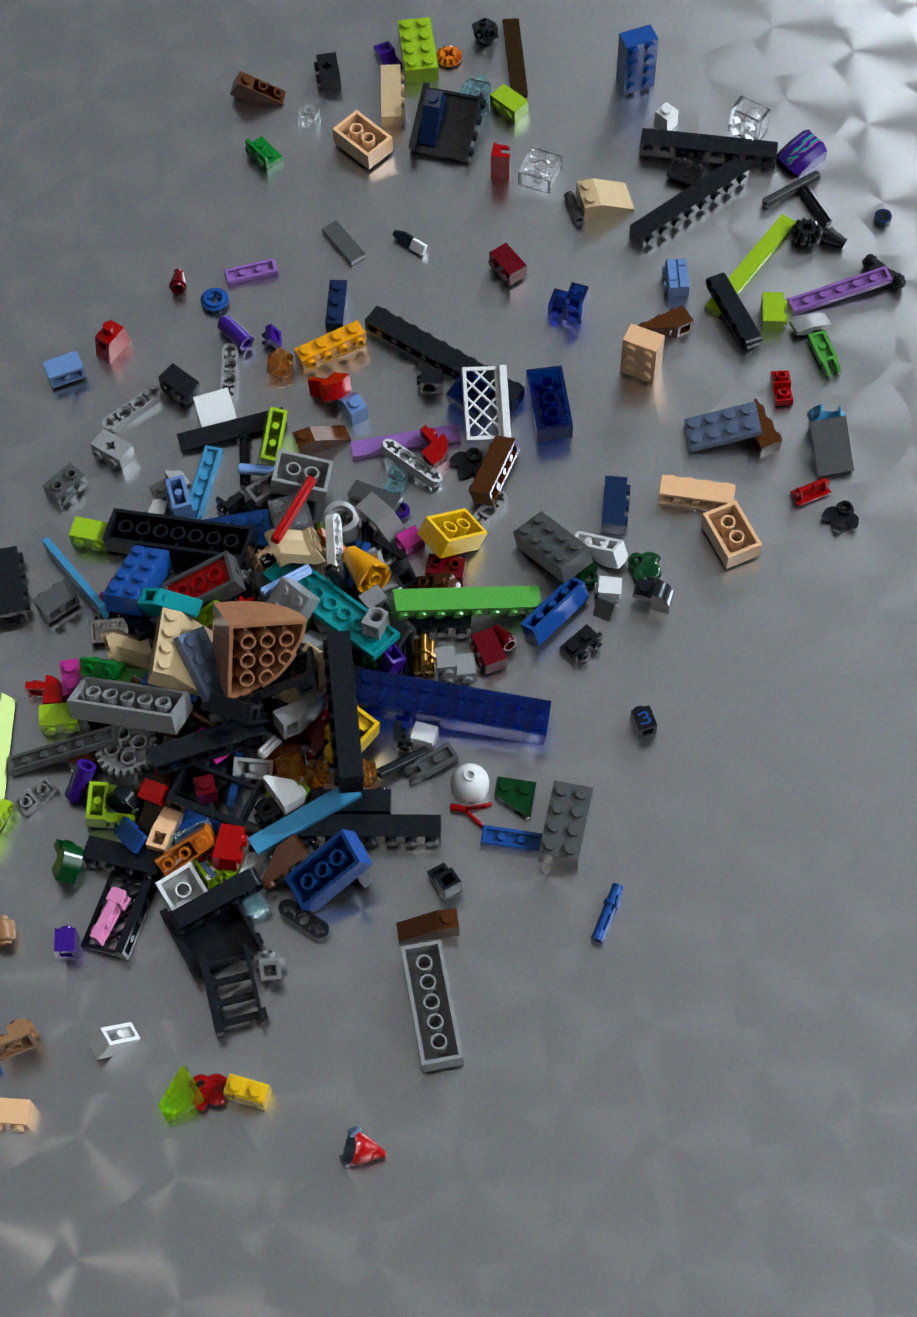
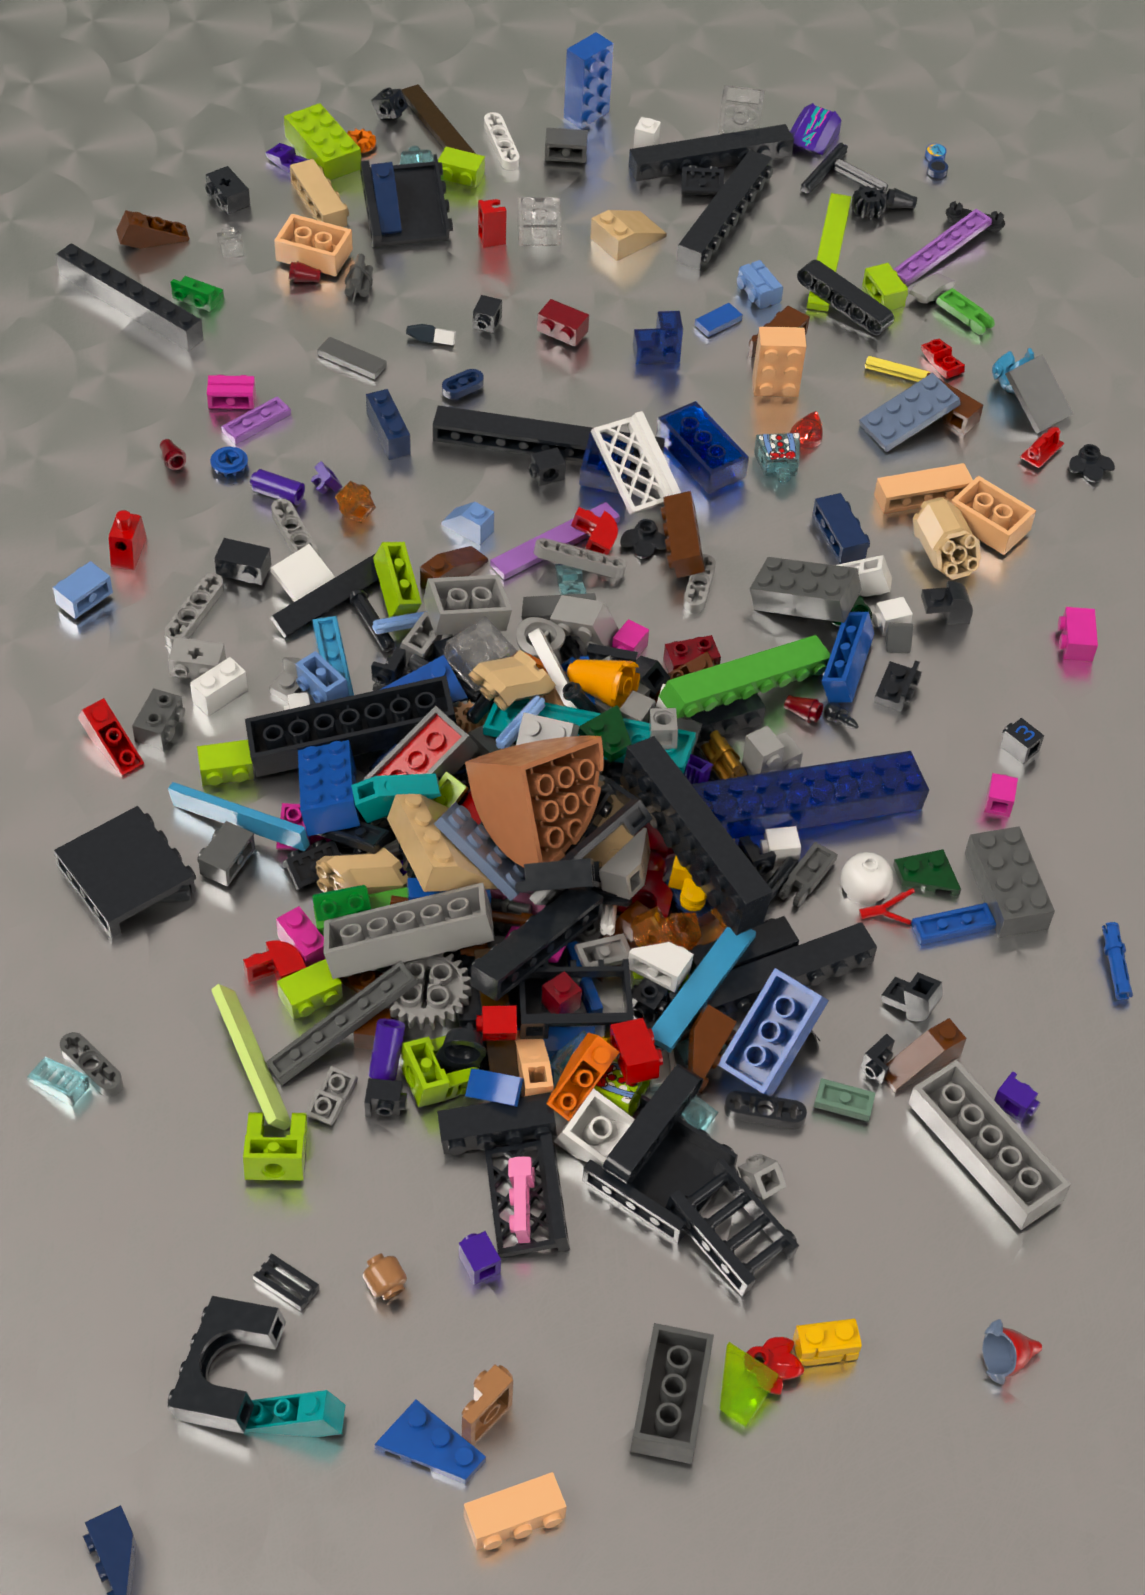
camera: 30 degrees left, 10 degrees down
dark green brick [51,839,83,884] -> none
white slope [88,1022,141,1060] -> none
red axle [270,476,316,544] -> none
light orange brick [294,320,367,374] -> none
red brick [308,372,352,401] -> none
yellow brick [417,508,488,559] -> none
dark red brick [469,627,507,675] -> none
dark grey piece [564,191,584,224] -> none
dark green plate [628,551,662,581] -> none
none -> black brick [56,243,204,352]
none -> red slope [78,698,144,776]
none -> white brick [190,657,248,716]
none -> dark pink brick [207,375,256,410]
none -> dark red cone [288,261,321,283]
none -> dark grey piece [344,254,373,304]
none -> black brick [364,1078,407,1118]
none -> dark blue plate [442,369,484,400]
none -> black brick [473,295,502,333]
none -> white beam [484,112,520,170]
none -> dark grey brick [545,128,588,163]
none -> dark green wing [578,705,631,762]
none -> dark grey brick [631,1323,714,1464]
none -> blue tile [695,303,743,337]
none -> clear light blue torso [754,433,800,483]
none -> clear red piece [790,411,823,449]
none -> sand green plate [814,1078,876,1122]
none -> black bar [823,702,859,729]
none -> black bracket [861,1034,895,1084]
none -> light yellow axle [865,356,930,382]
none -> tan brick [913,497,981,580]
none -> tile [925,144,946,161]
none -> dark pink brick [984,773,1018,817]
none -> dark purple brick [994,1071,1041,1122]
none -> dark pink brick [1058,607,1098,662]

